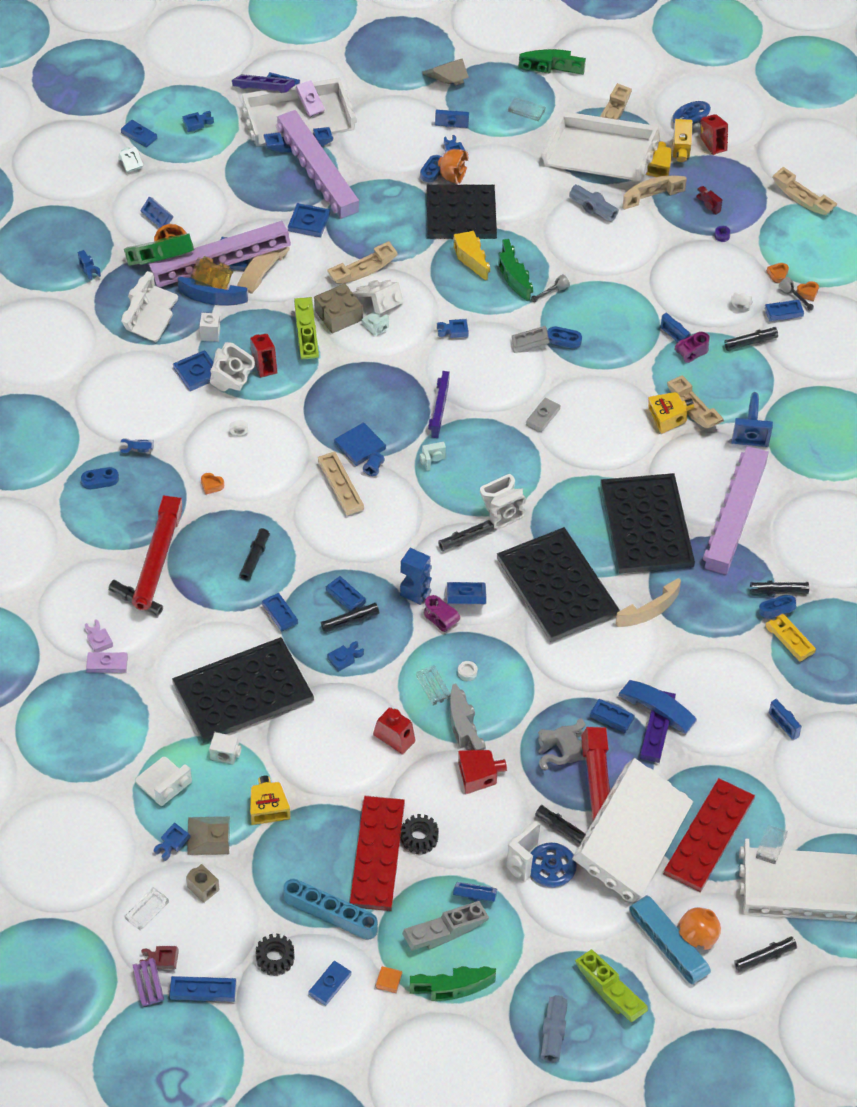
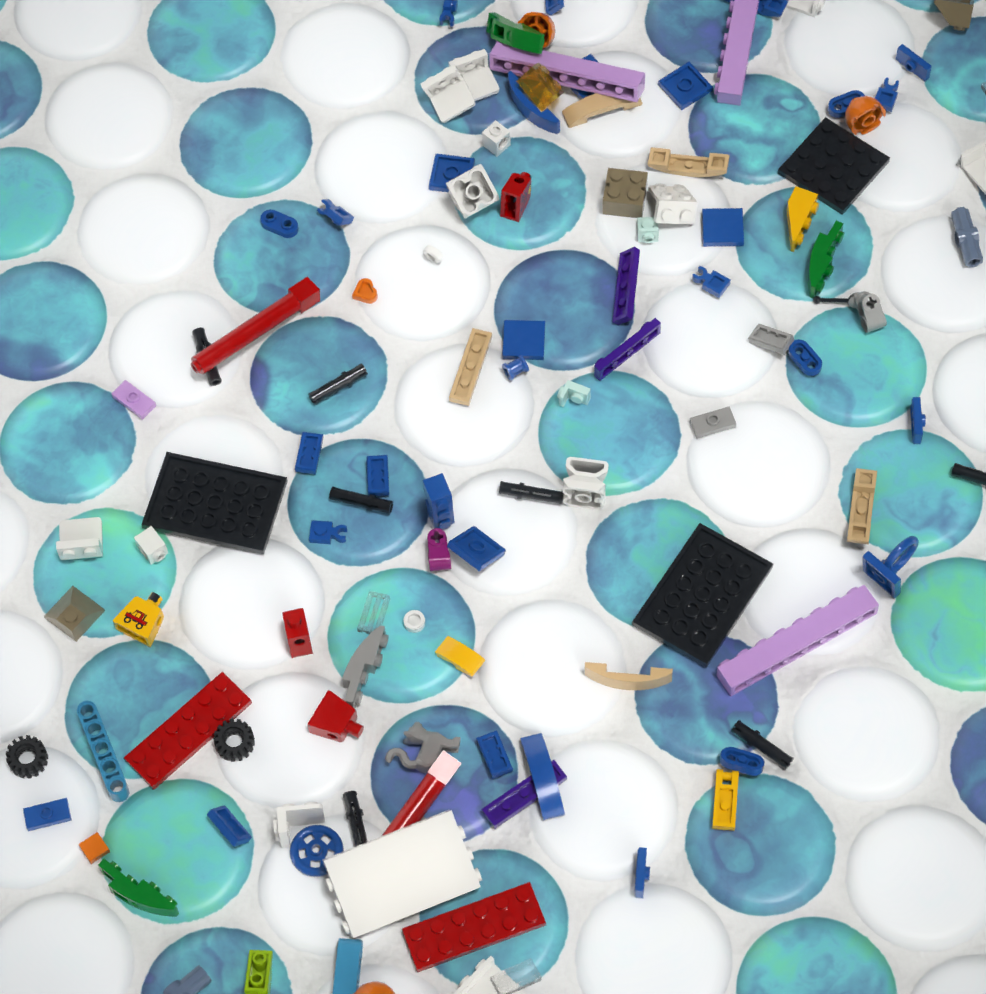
camera: 45 degrees right, 10 degrees up
lavender plate [85,619,113,652] -> none
blue plate [153,822,191,861] -> none
dark tan brick [186,864,220,903] -> none
lime slope [294,297,319,359] -> none
light grey slope [402,901,489,951] -> none
black plate [497,527,620,642] -> none
yellow torso [648,392,694,434] -> none
magenta piece [674,332,710,363] -> none
none -> yellow slope [435,636,485,677]
none -> dark purple plate [612,246,640,326]
none -> blue tile [702,208,744,246]
none -> light grey piece [855,291,887,333]

